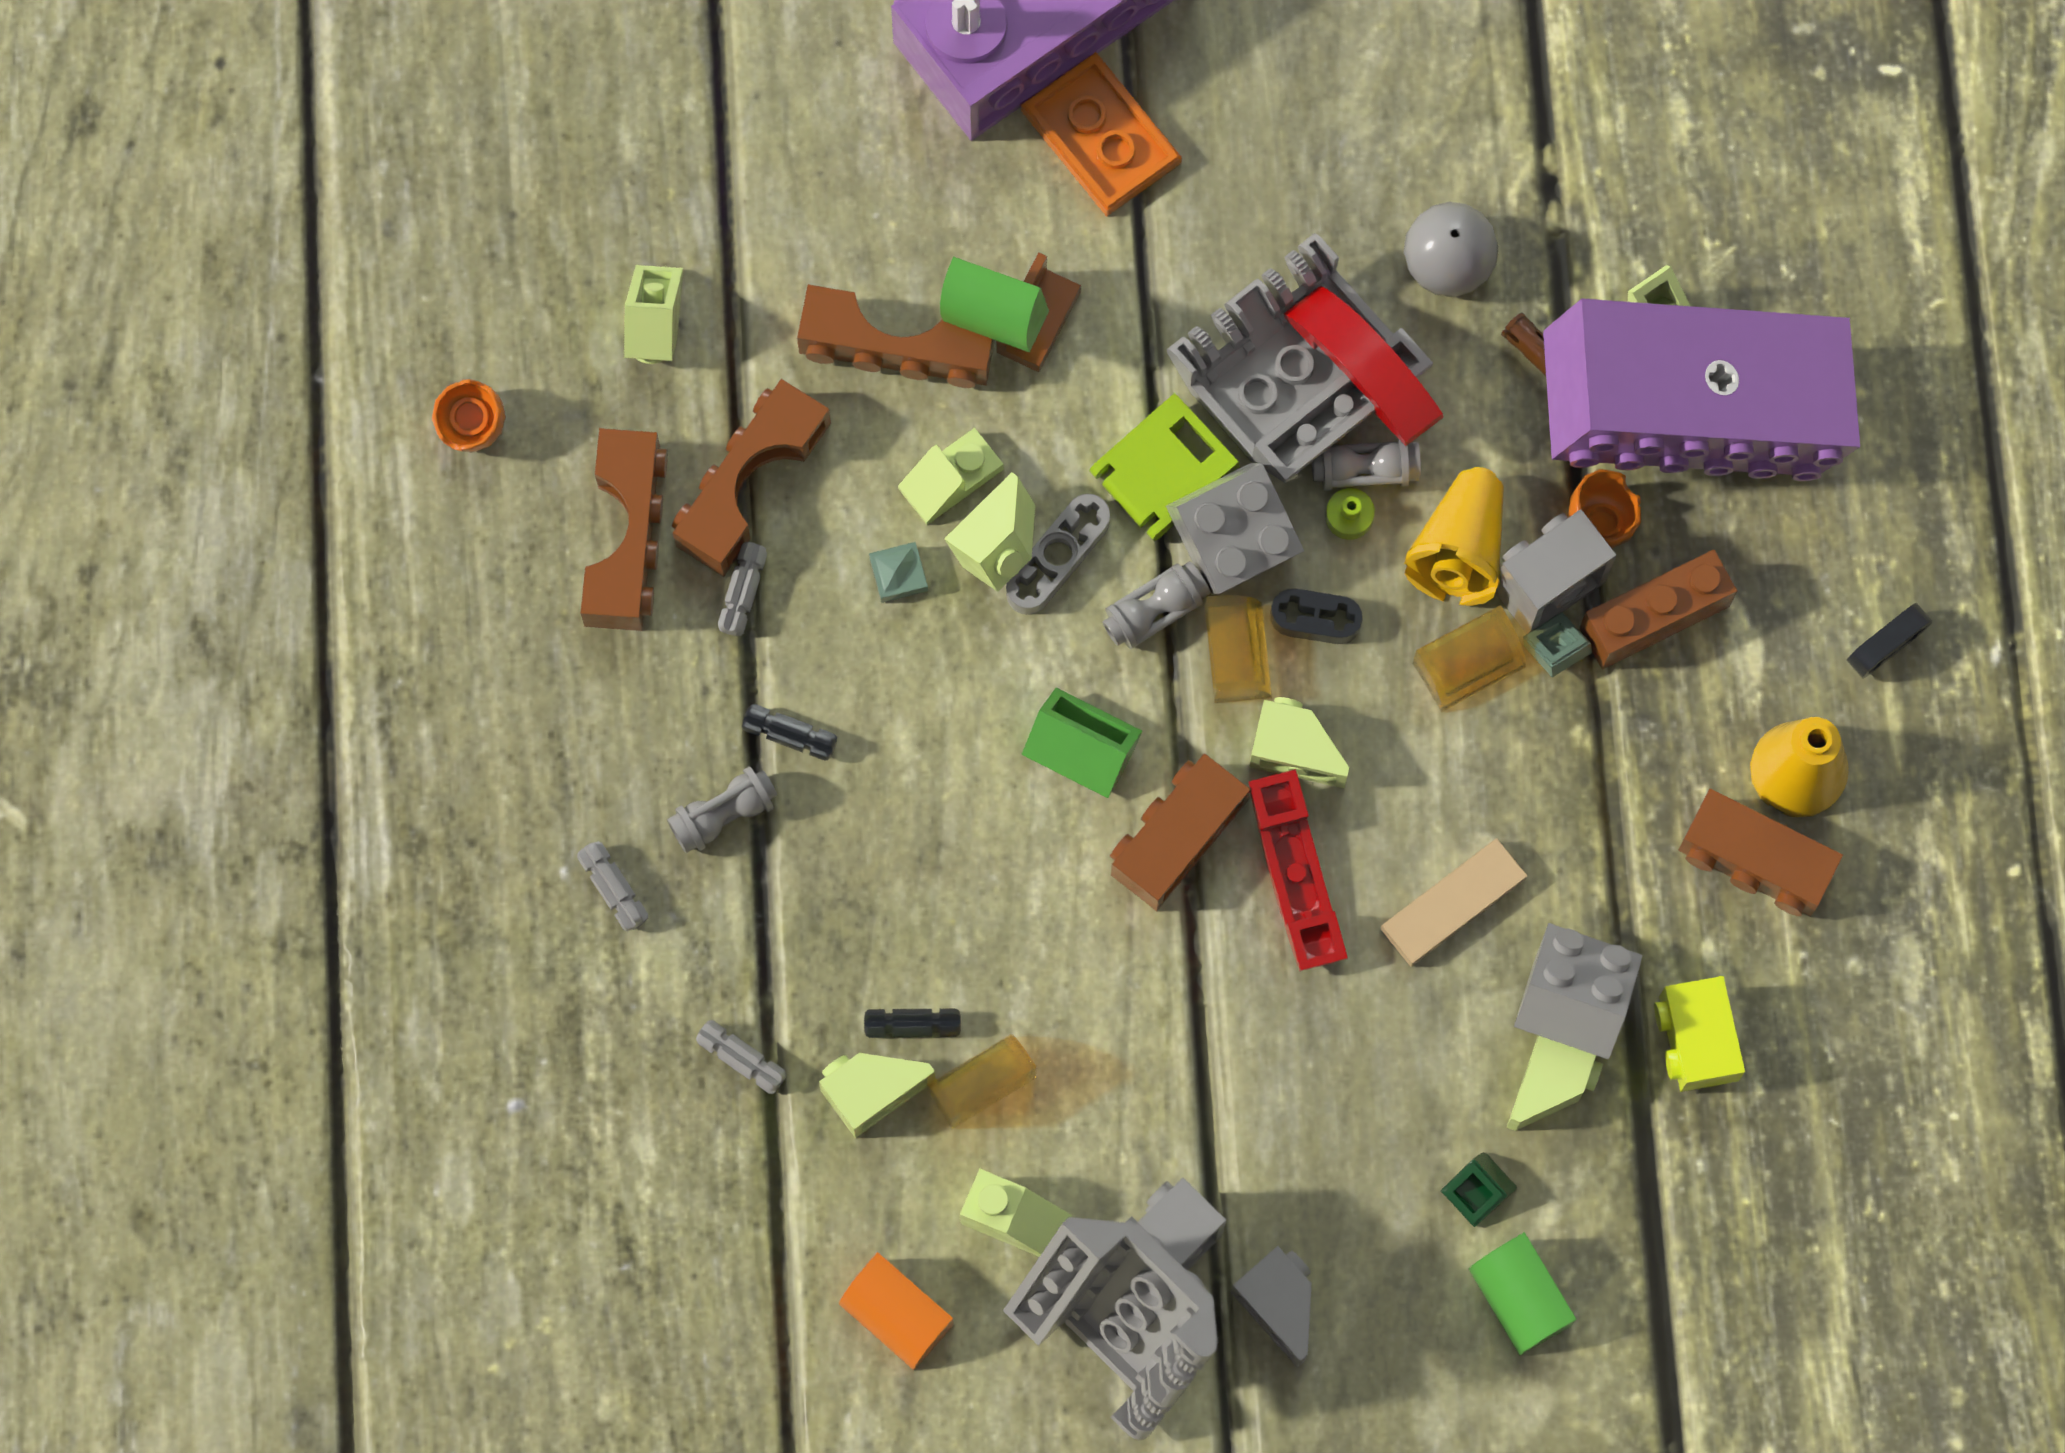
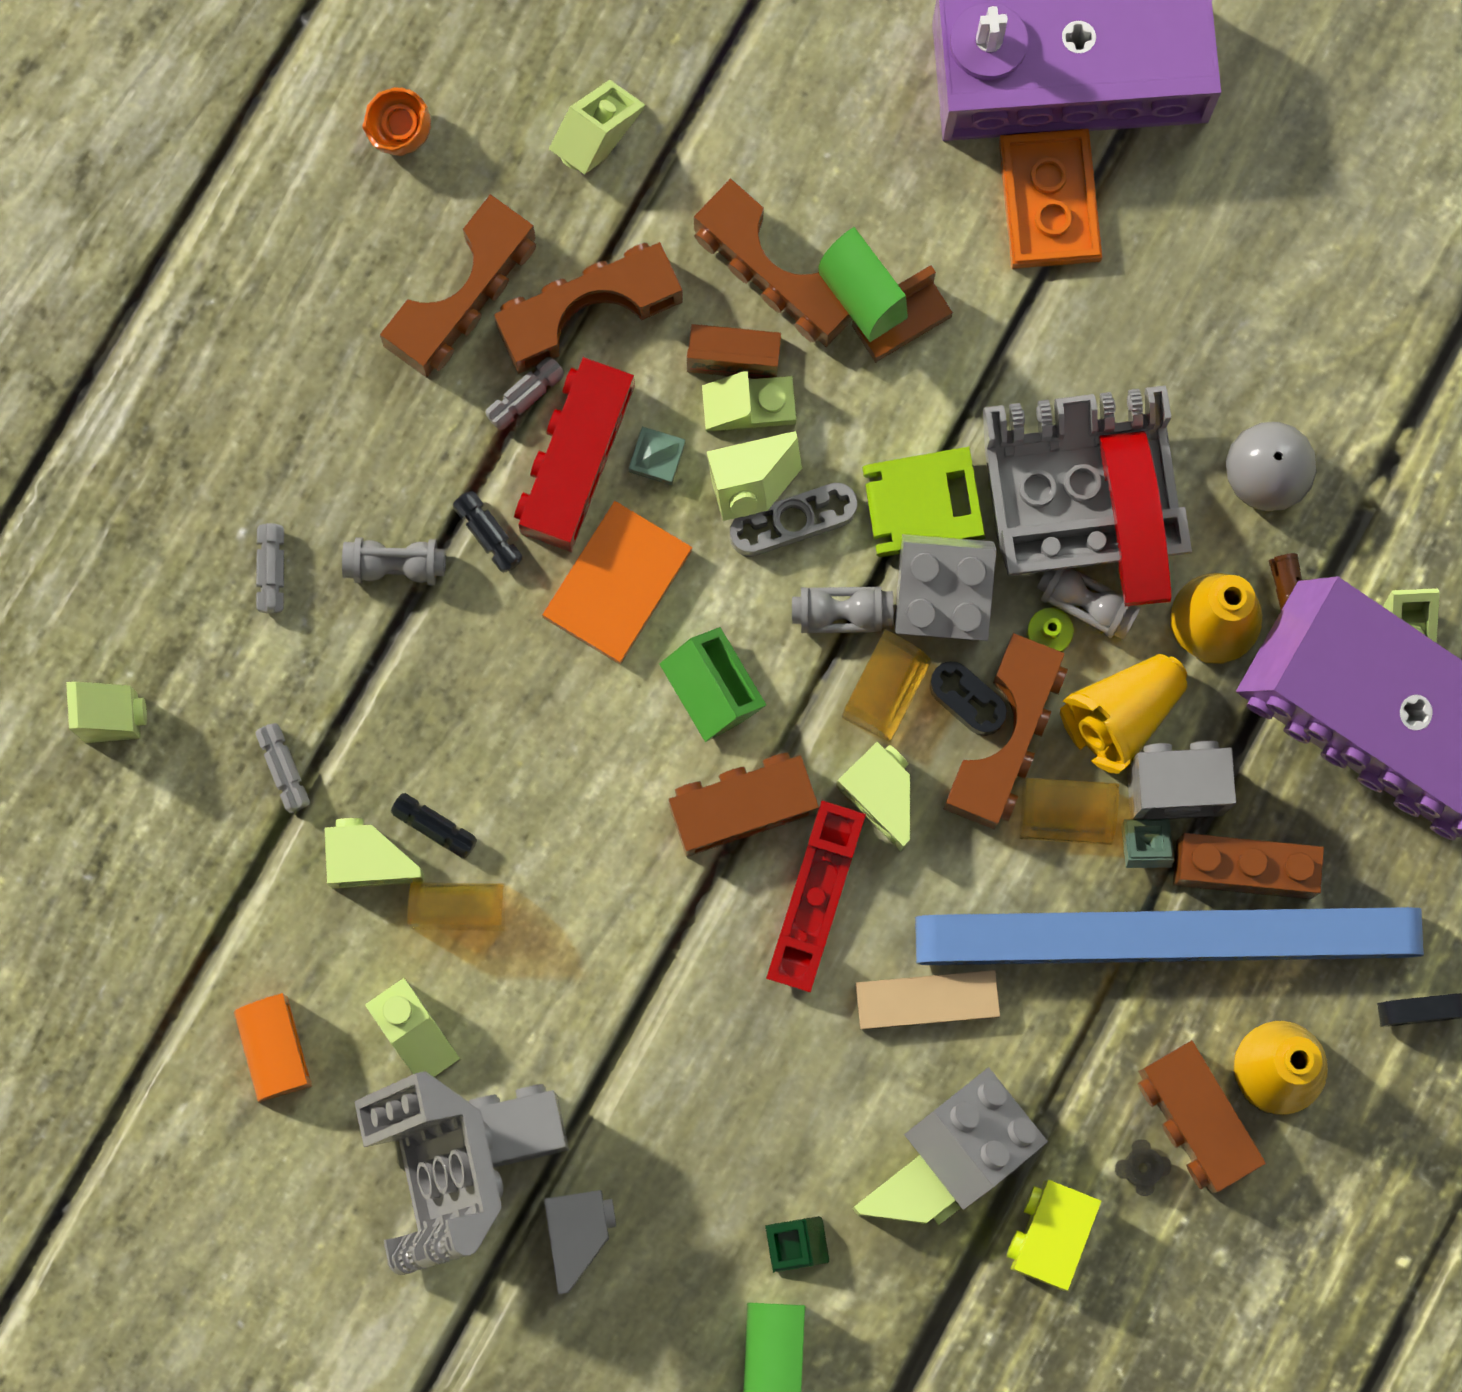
camera: 30 degrees right, 5 degrees up
orange hair [1568,469,1641,548] -> none
none -> yellowish green slope [66,681,147,743]
none -> red brick [514,357,635,552]
none -> orange tile [542,501,692,665]
none -> dark orange panel [687,324,781,379]
none -> medium blue beam [915,907,1424,965]
none -> dark orange arch [943,633,1068,830]
none -> clear smoke plate [1115,1139,1171,1196]
none -> yellow cone [1171,573,1262,664]

